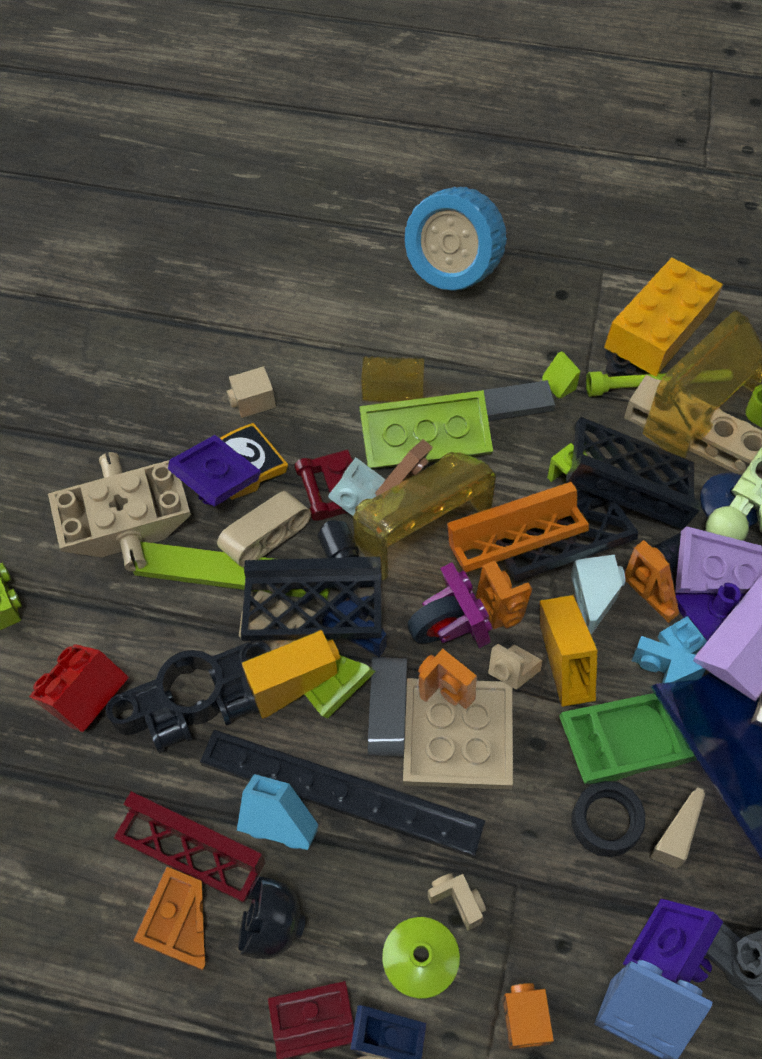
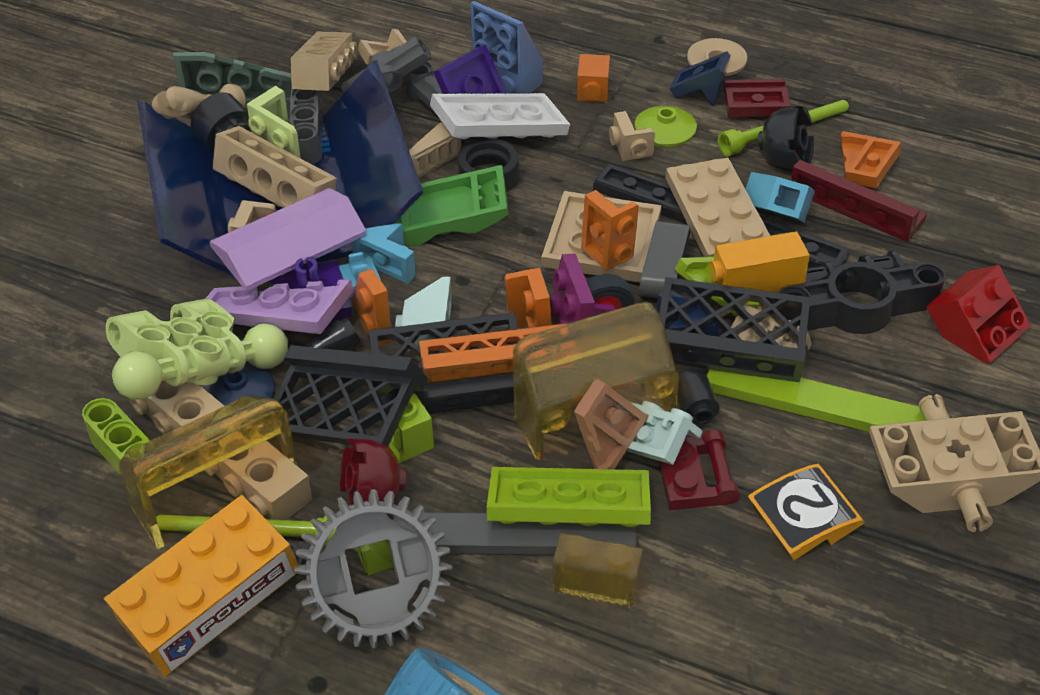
camera: 170 degrees left, 15 degrees down
dark purple tile [168,435,261,507] -> none
tan beam [217,491,311,567] -> none
tan brick [226,366,276,418] -> none
tan bracket [488,644,542,690] -> none
light orange slope [540,595,597,707] -> none
none -> light grey piece [294,489,452,648]
none -> dark red cylinder [339,438,406,506]
none -> white plate [430,93,570,139]
none -> tan plate [665,158,770,257]
none -> lime piece [718,100,849,157]

